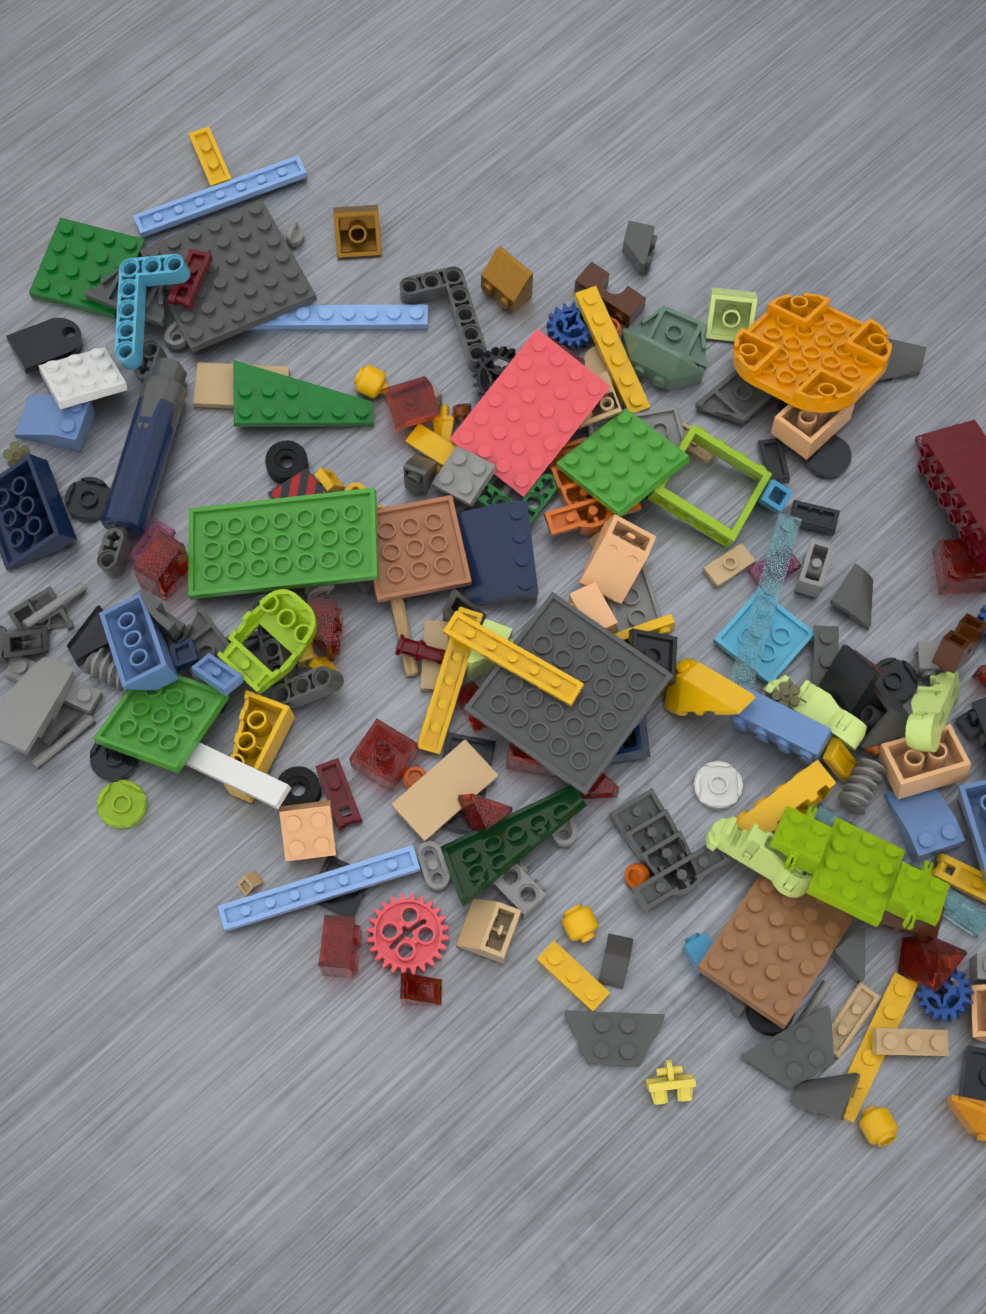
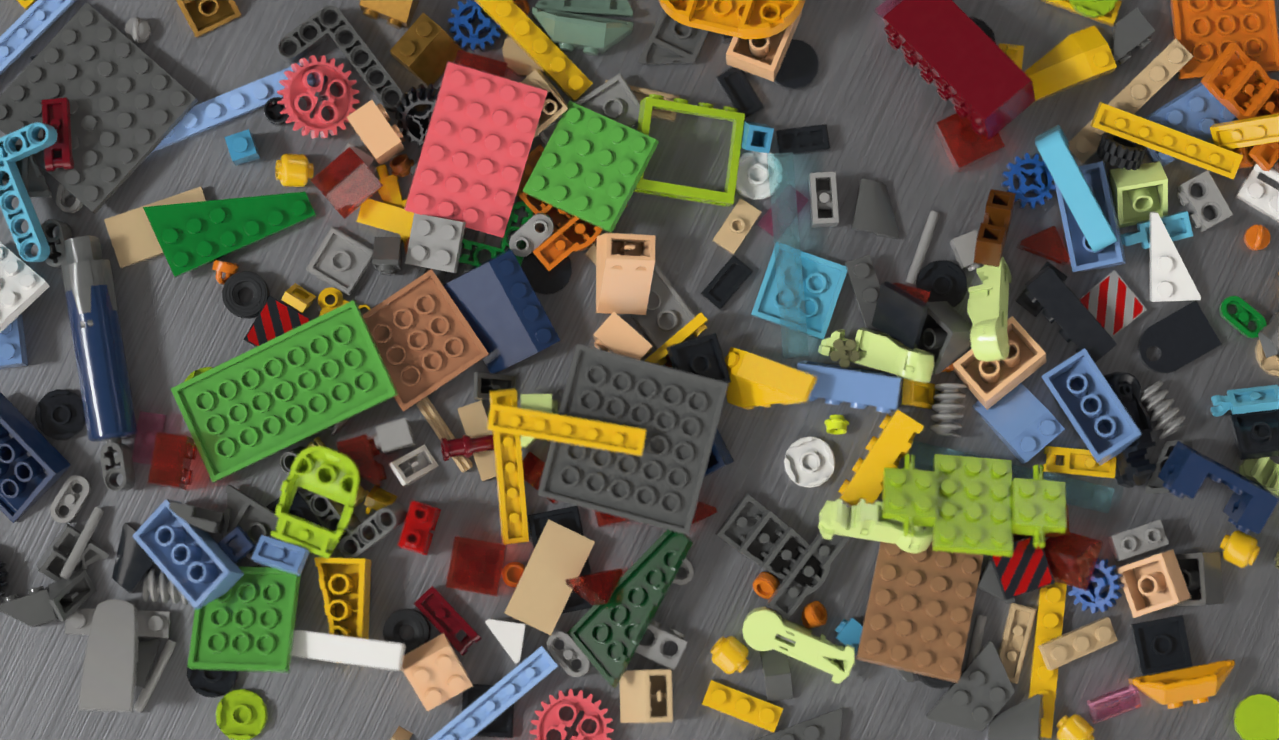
camera: 25 degrees left, 15 degrees up
none -> light grey plate [50,475,91,524]
none -> orange tile [212,260,239,285]
none -> dark azure brick [224,129,260,166]
none -> black wheel [264,97,289,126]
none -> coral gear [277,55,360,139]
none -> light grey tile [306,227,373,296]
none -> light nougat brick [347,100,406,166]
none -> light grey brick [373,418,416,455]
none -> white slope [389,444,439,488]
none -> pearl gold slope [390,13,463,87]
none -> red hips [398,500,441,556]
none -> white slope [485,619,526,664]
none -> light grey plate [509,213,554,257]
none -> black tile [521,244,572,295]
none -> black tile [701,255,753,310]
none -> white tile [736,151,783,200]
none -> yellowish green piece [742,607,855,684]
none -> orange tile [801,601,828,629]
none -> neon yellow plate [824,414,849,435]
none -> light grey bar [905,211,940,286]
none -> tile [989,535,1055,600]
none -> clear pink plate [1087,684,1141,724]

